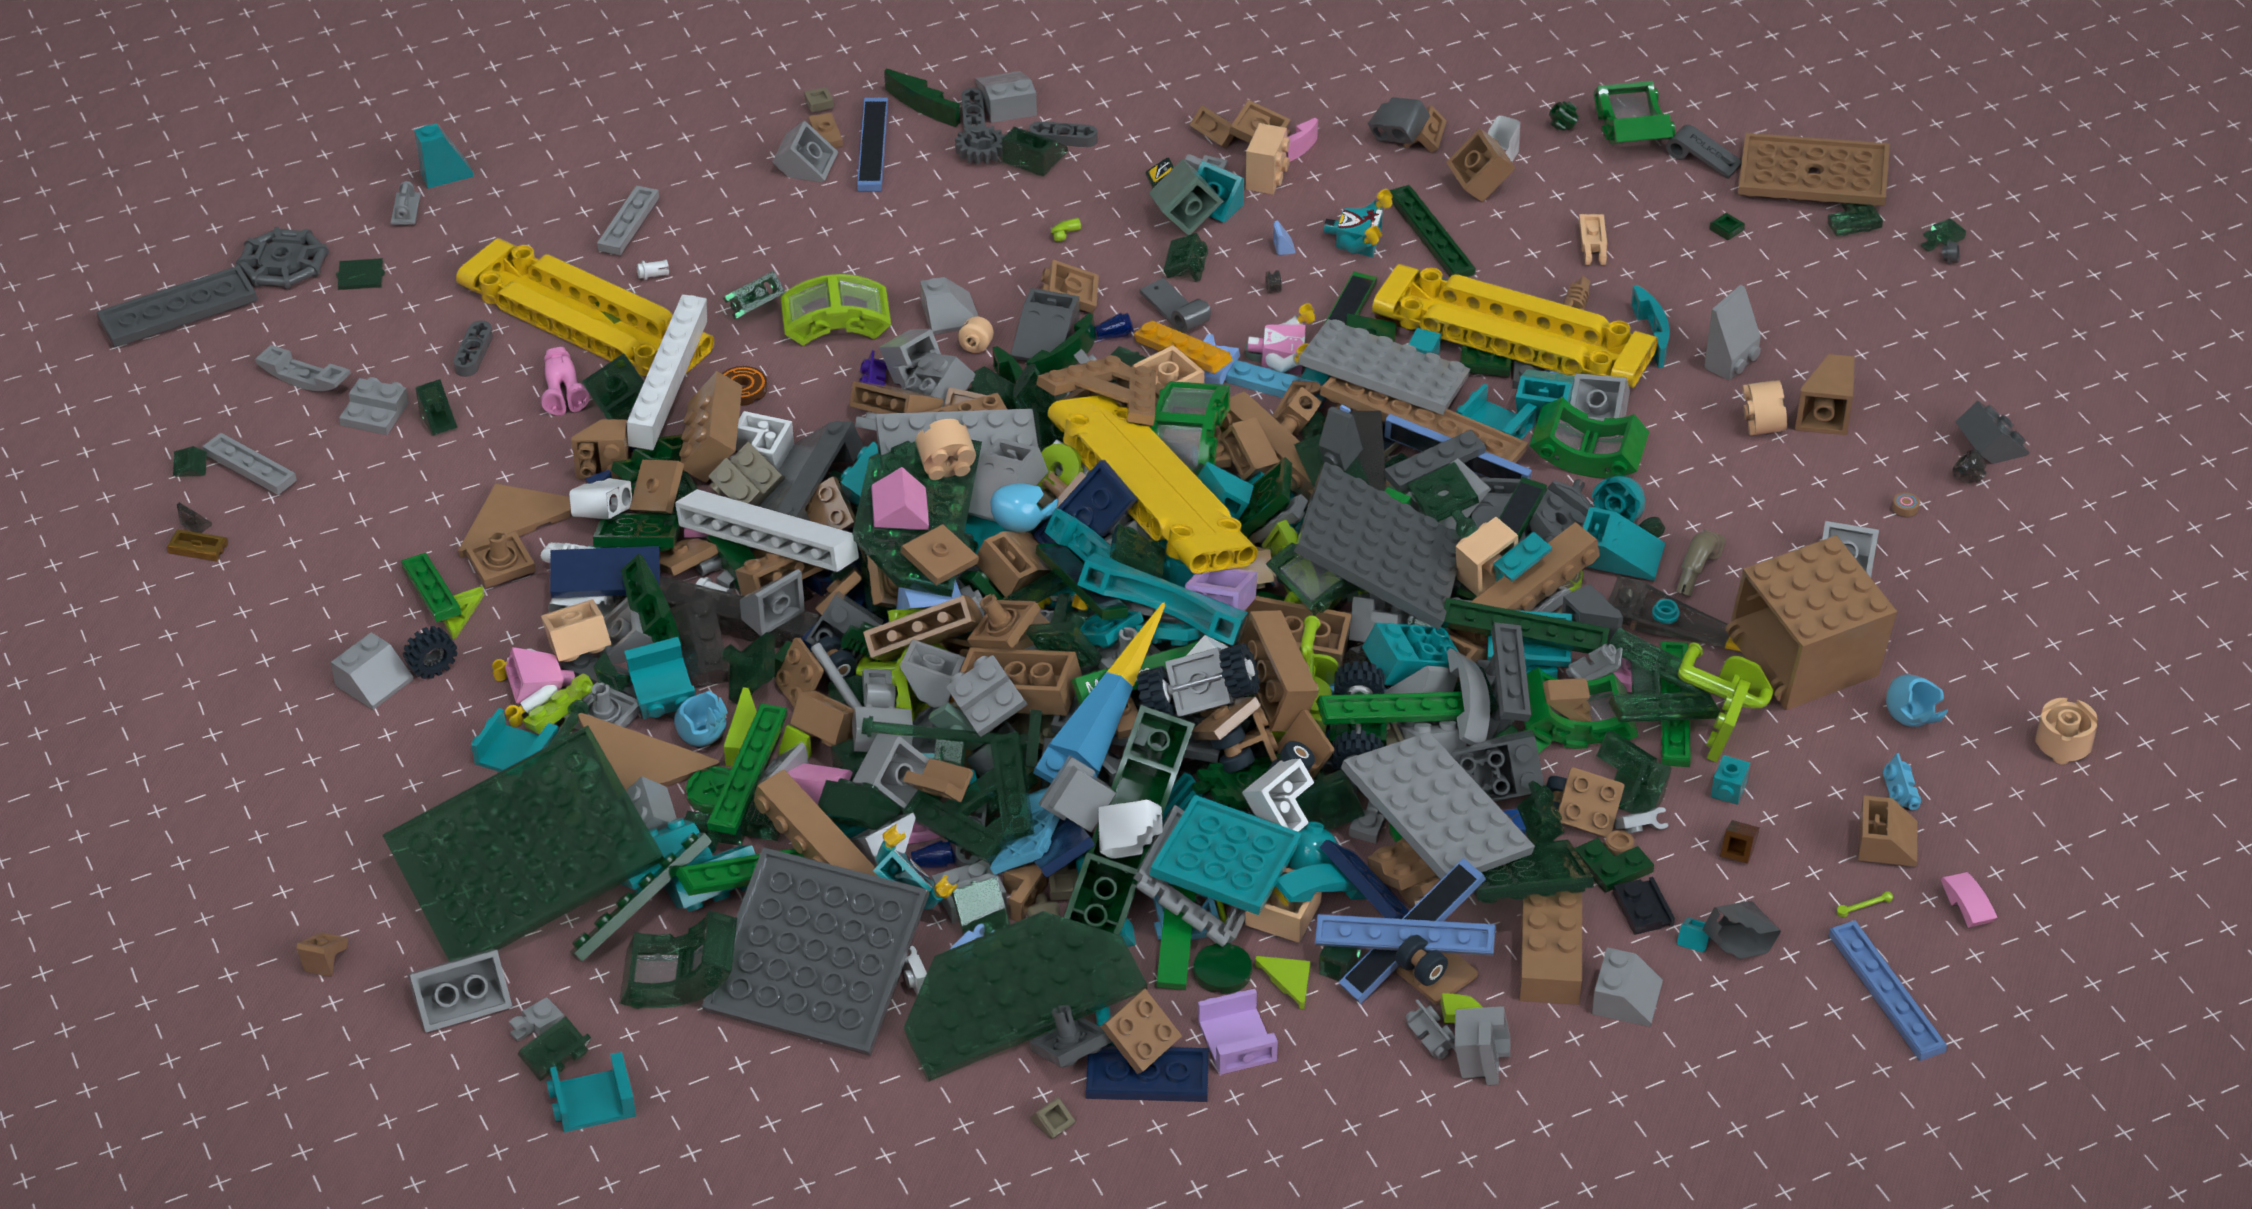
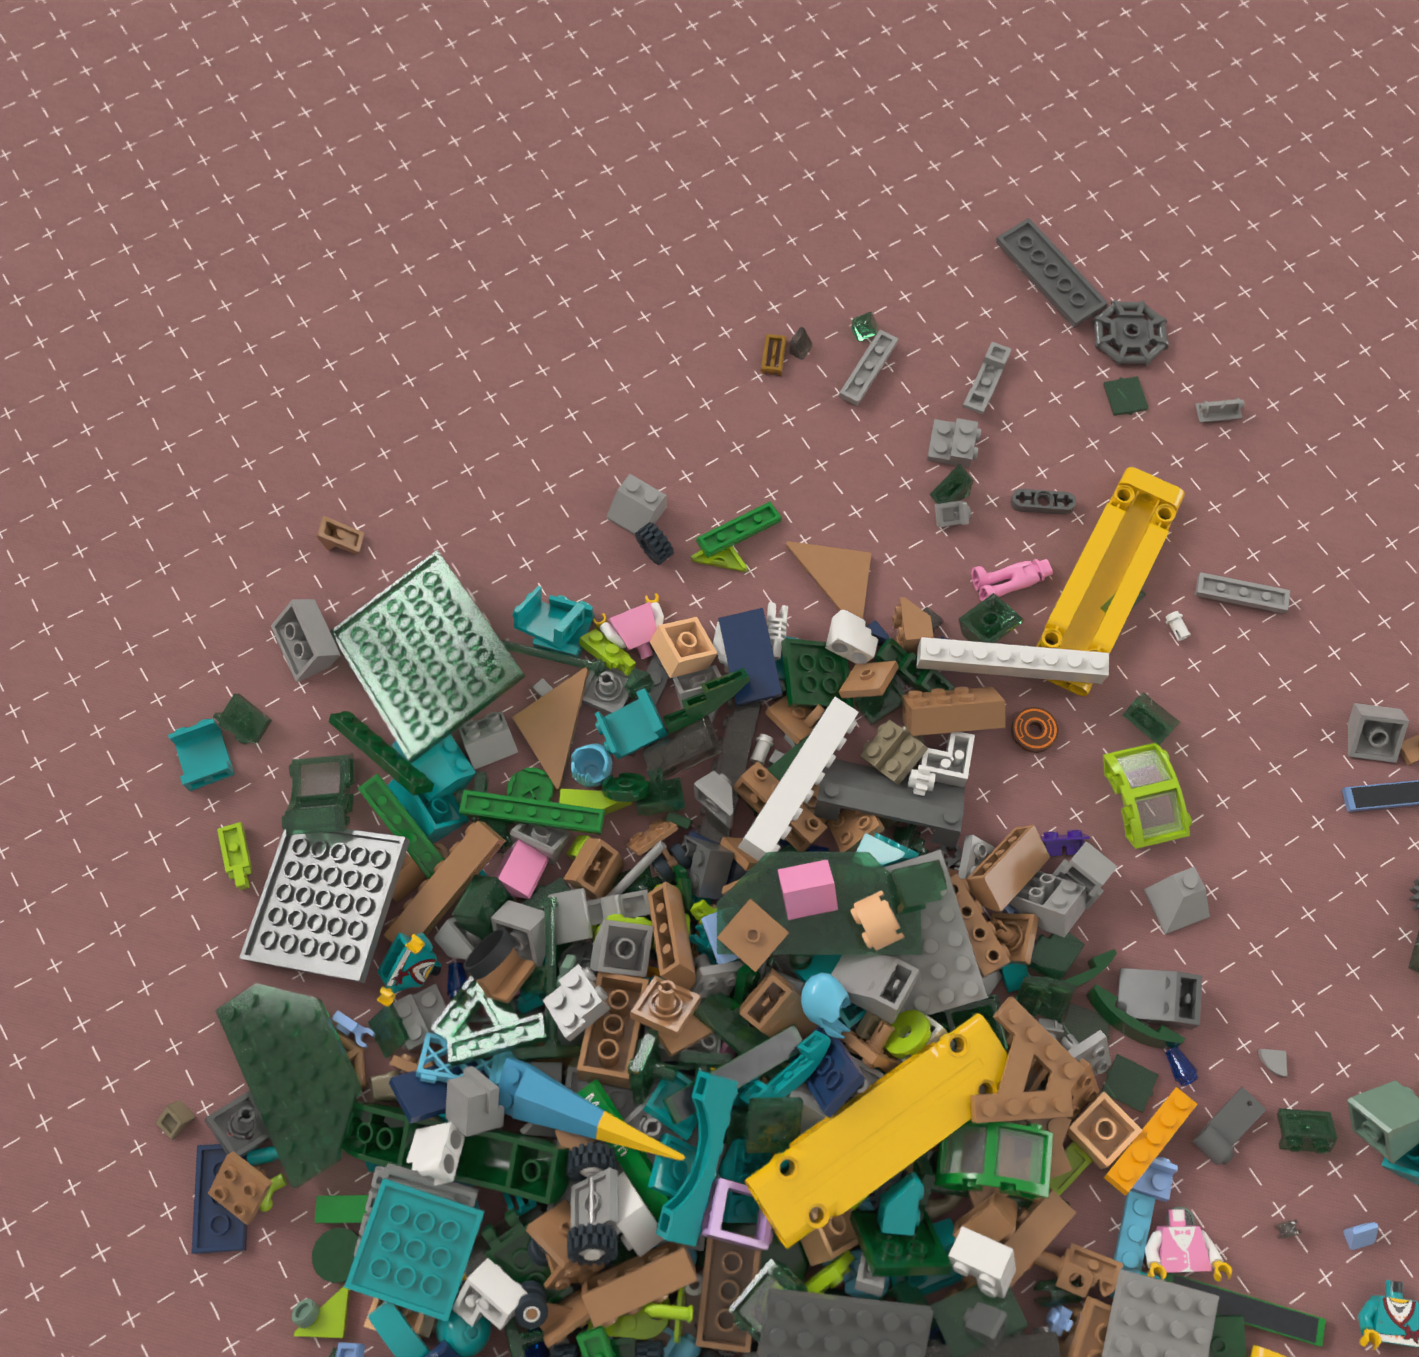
camera: 85 degrees right, 25 degrees up
teal slope [414,123,474,189] -> none
medium nougat plate [465,530,536,588] -> none
light grey plate [509,997,565,1041] -> none
white plate [902,946,929,998] -> none
light nougat head [958,316,994,353] -> none
medium nougat plate [1040,260,1099,314] -> none
lime arm [1051,218,1081,242] -> none
lavender panel [1198,989,1278,1075] -> none
none -> lime hinge [217,822,252,891]
none -> sand green tile [292,1298,320,1328]
none -> black tyre [464,928,516,980]
none -> teal panel [512,586,585,649]
none -> dark green tile [602,772,650,802]
none -> medium nougat tile [803,704,825,727]
none -> clear green piece [887,859,947,915]
none -> white gear [908,765,935,796]
none -> light grey bracket [935,501,971,527]
none -> white brick [949,1227,1016,1299]
none -> light grey tile [1258,1049,1287,1077]

